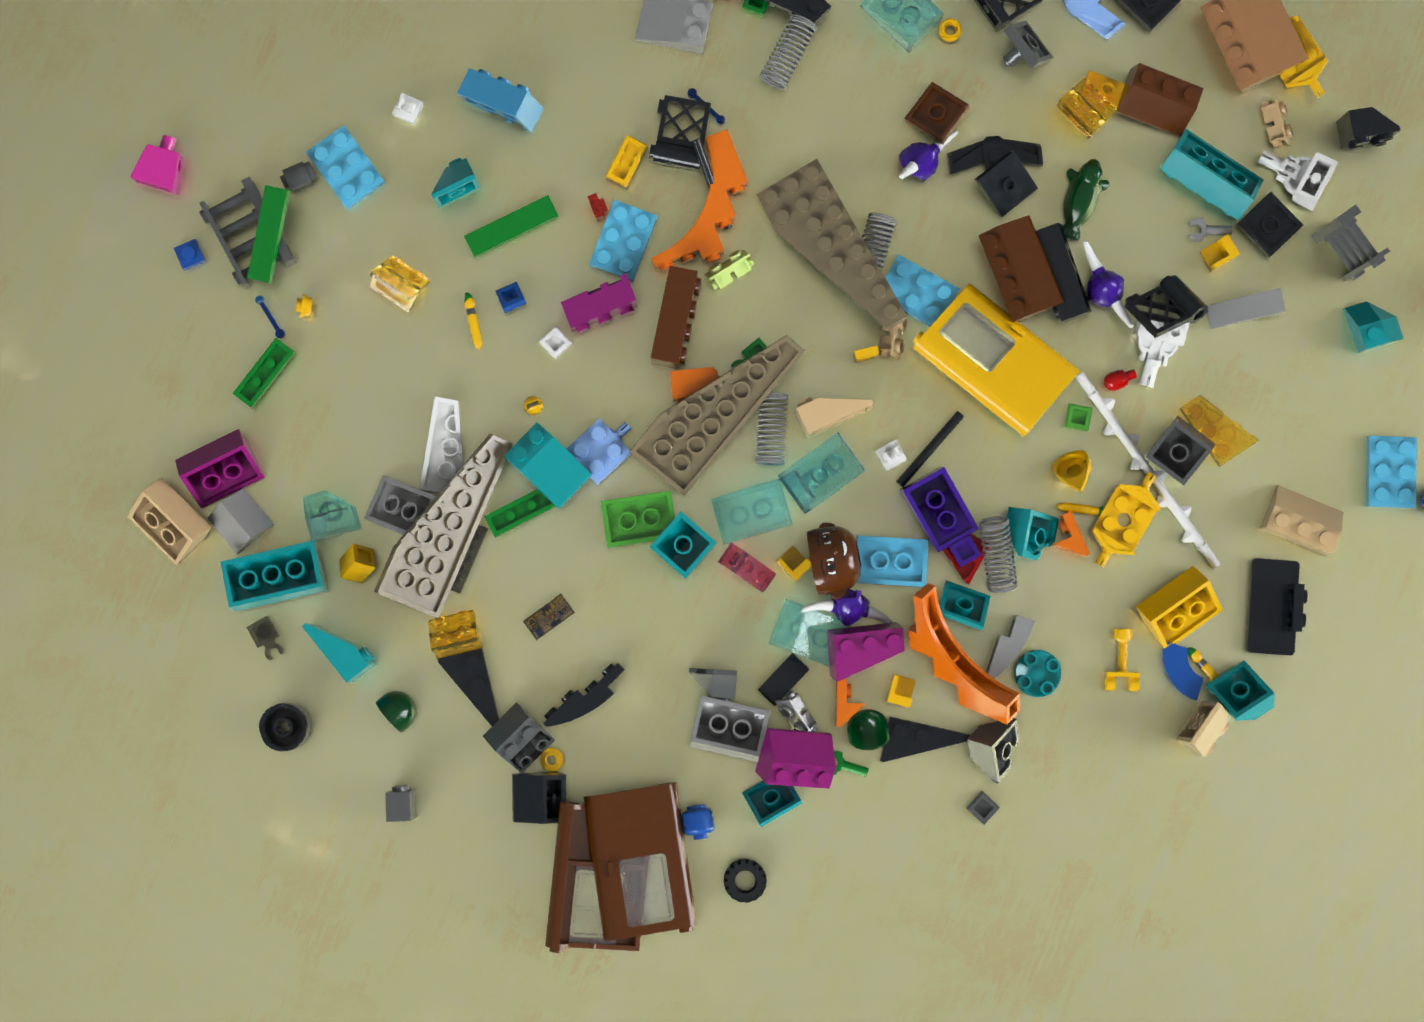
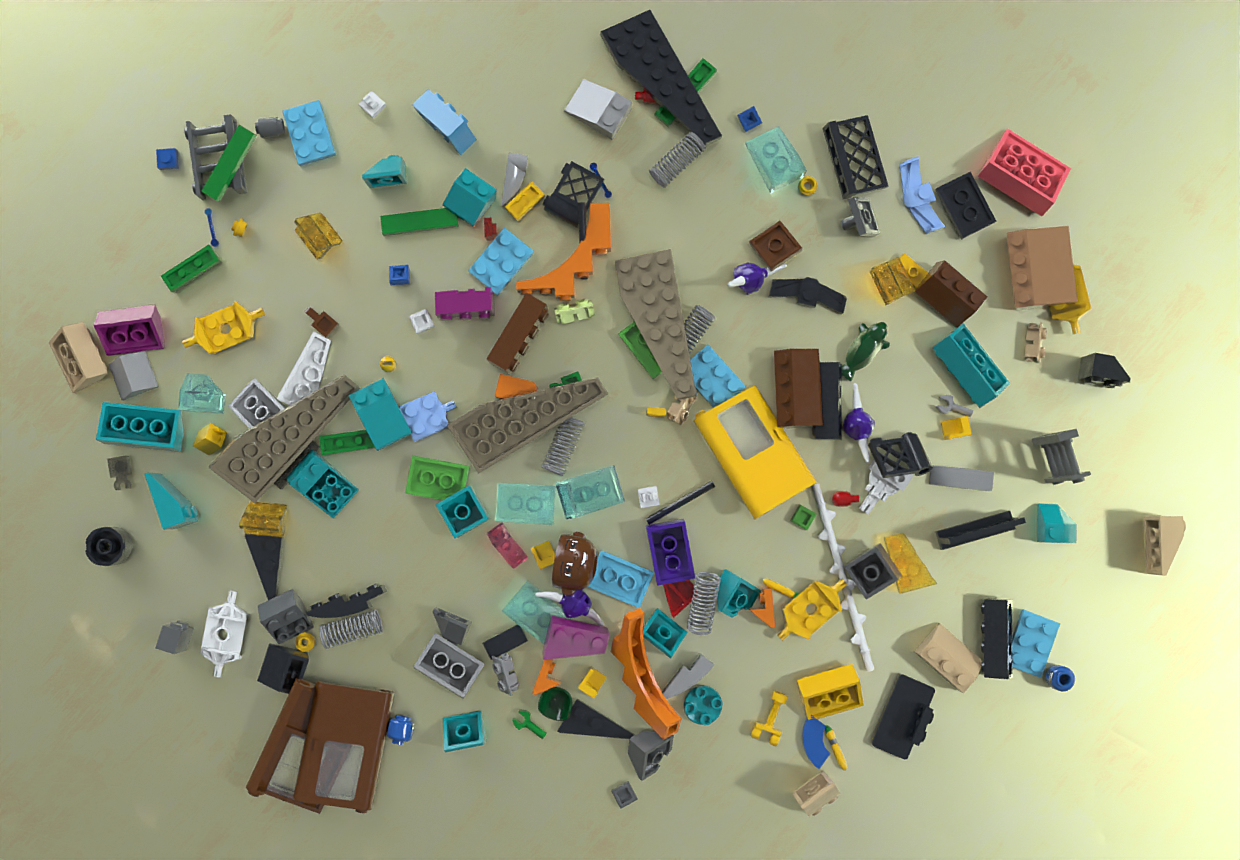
camera: 15 degrees right, 0 degrees up
dark pink torso [130,135,184,195] -> none
dark green helmet [375,691,416,732] -> none
yellow piece [464,292,482,349] -> none
clear smoke tile [523,594,575,640] -> none
black tyre [724,859,767,903] -> none
magenta slope [755,728,836,789] -> none
tan slope [795,397,873,438] -> none
dark purple plate [948,535,981,567] -> none
black plate [974,150,1038,217] -> none
yellow piece [1053,450,1092,492] -> none
teal slope [1206,660,1275,721] -> none
black plate [1236,192,1303,258] -> none
white brick [1258,150,1338,211] -> none
none -> yellow plate [182,301,265,354]
none -> white plate [200,590,250,677]
none -> teal slope [286,449,359,518]
none -> reddish brown plate [305,306,339,338]
none -> light grey piece [319,609,383,649]
none -> teal slope [442,168,497,227]
none -> light grey piece [501,152,528,207]
none -> bright green wing [618,321,662,379]
none -> black fence [935,511,1026,550]
none -> black brick [981,598,1013,679]

